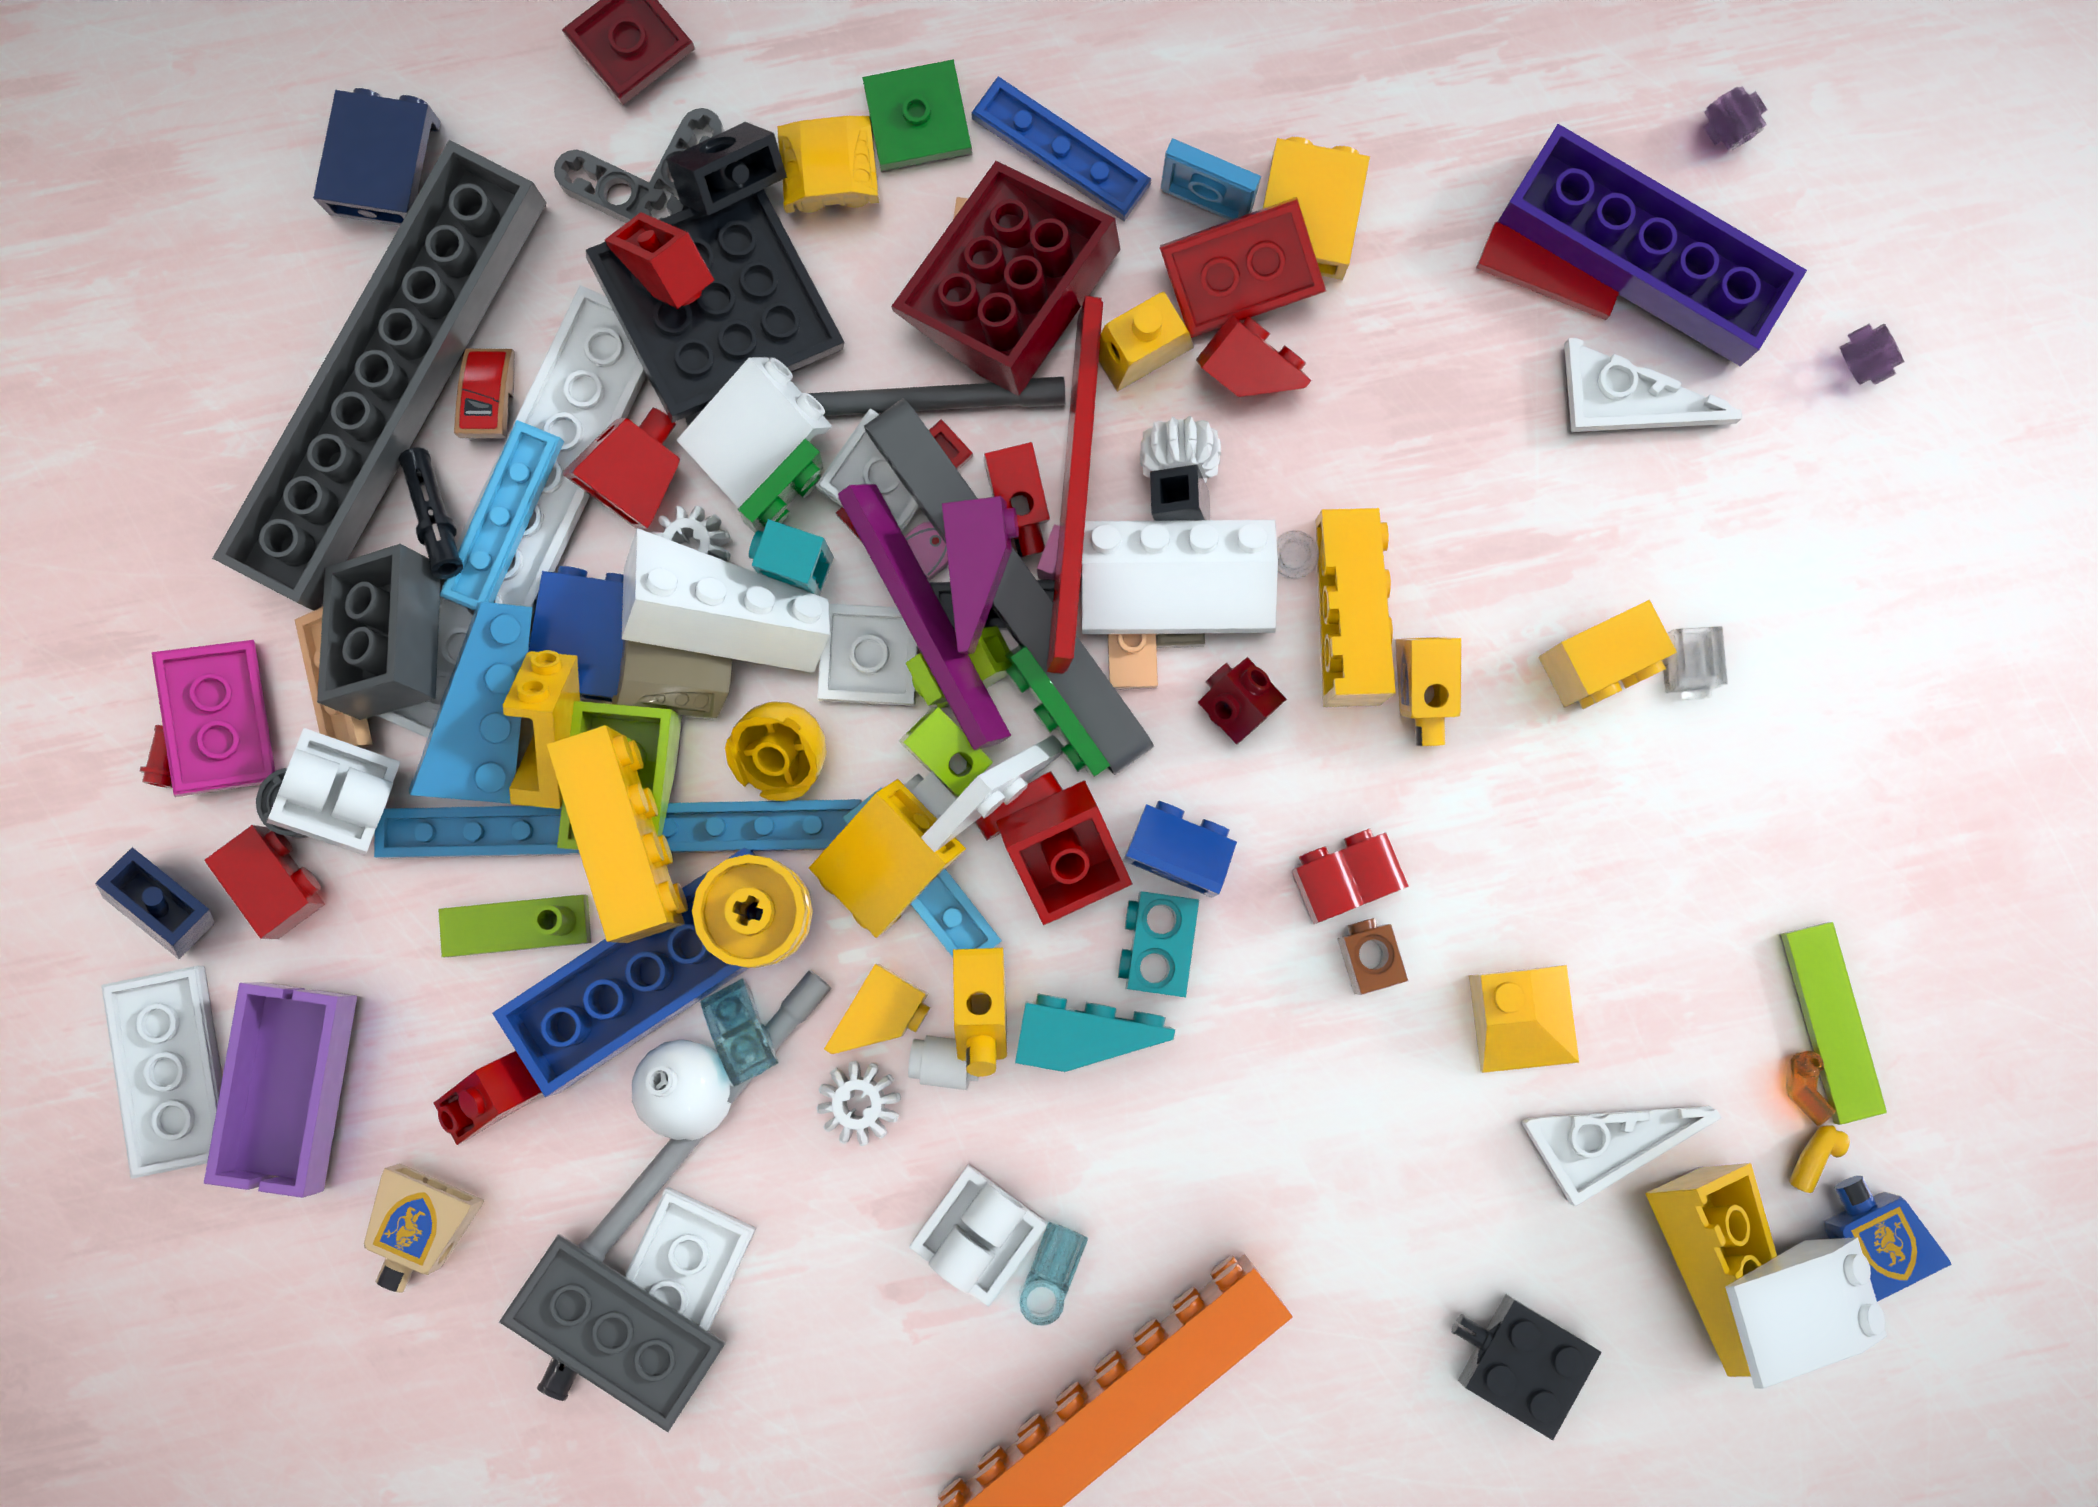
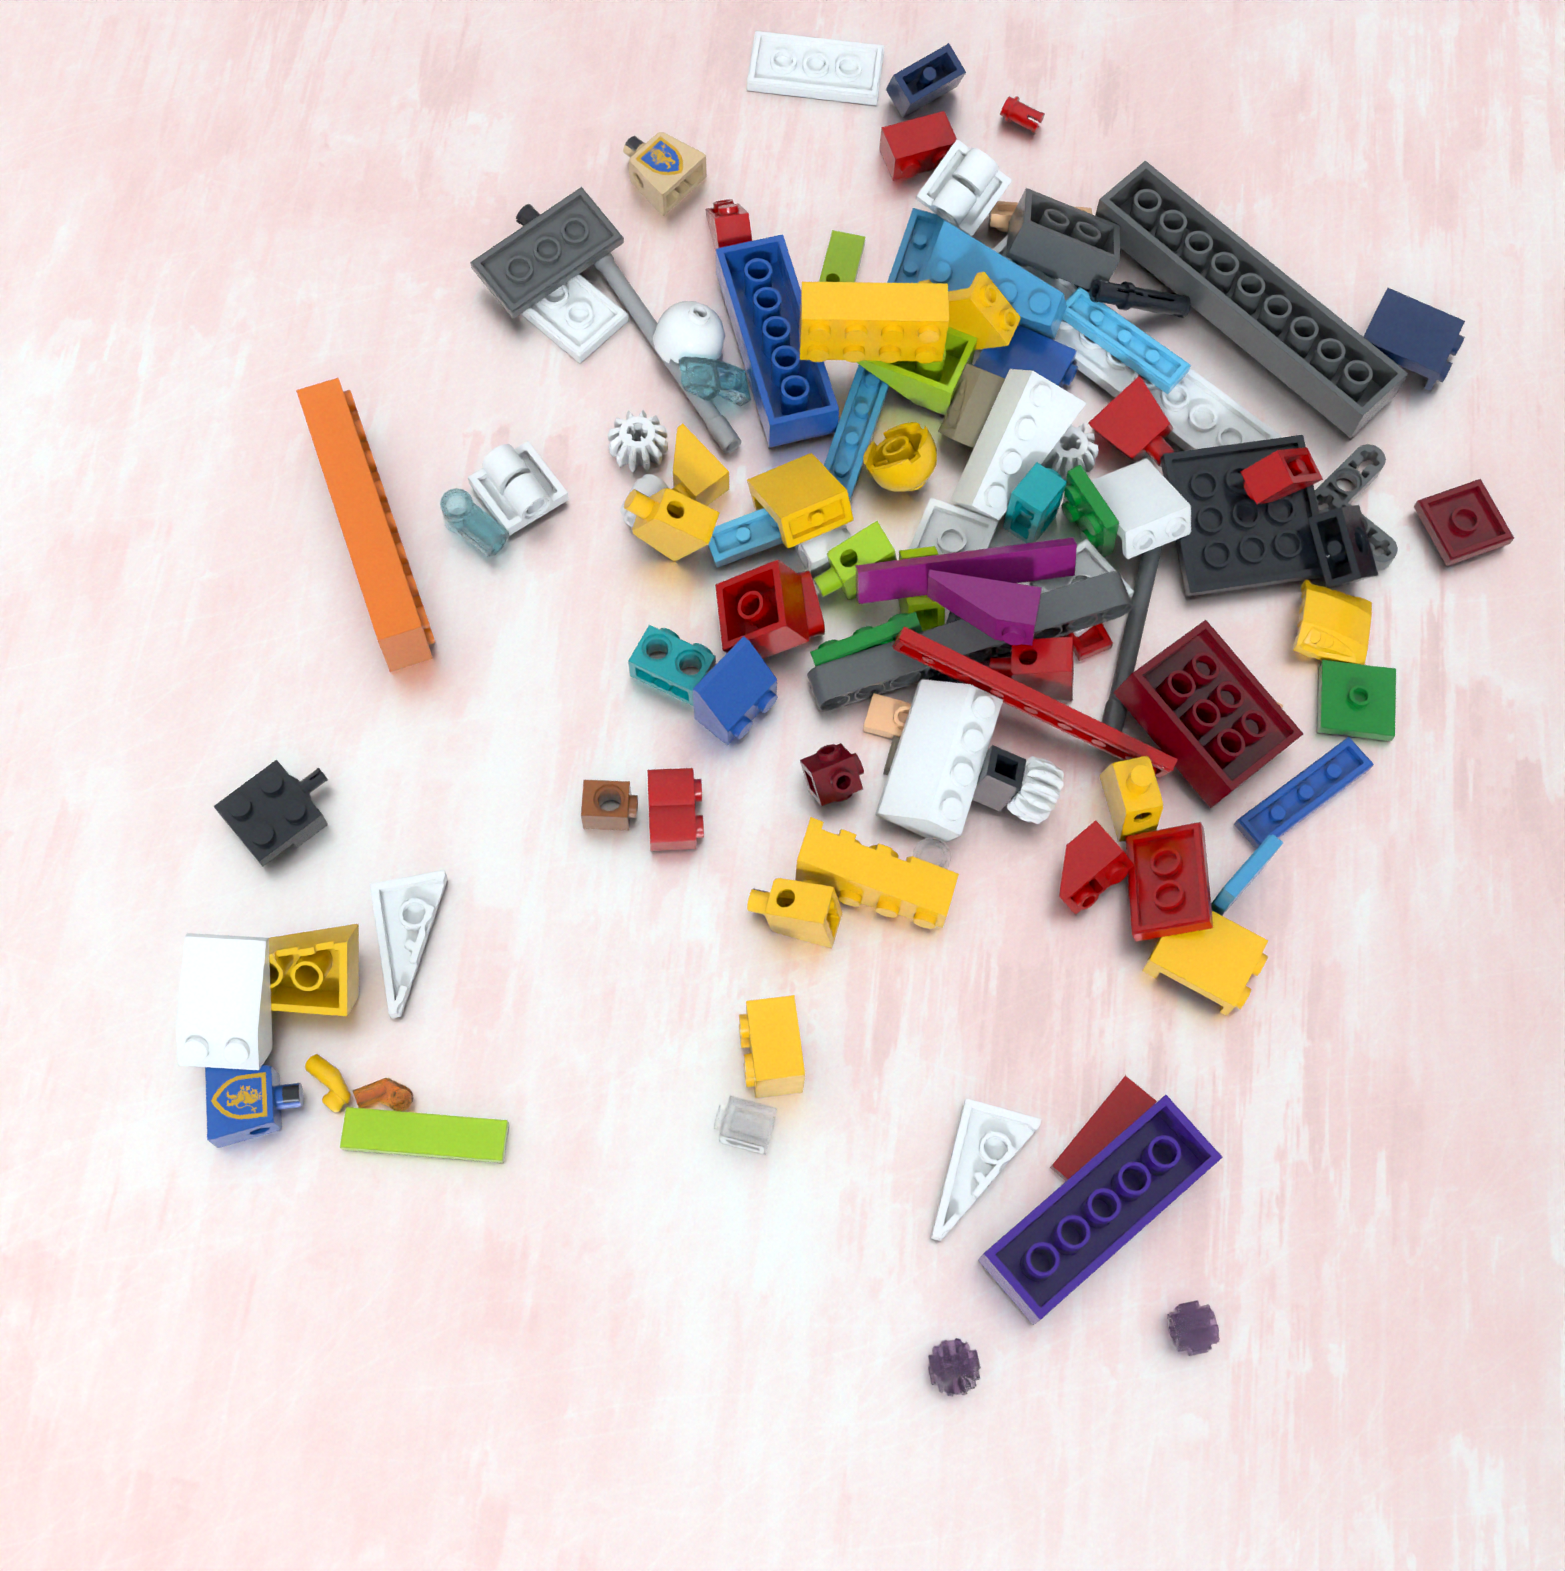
camera: 105 degrees right, 15 degrees down
dark pink tile [151,640,275,797] -> none
medium lavender piece [204,982,357,1198] -> none
slope [454,349,515,439] -> none
yellow wheel [692,854,813,968] -> none
white wing [921,735,1064,852] -> none
teal slope [1015,994,1175,1072] -> none
yellow slope [1469,965,1579,1073] -> none

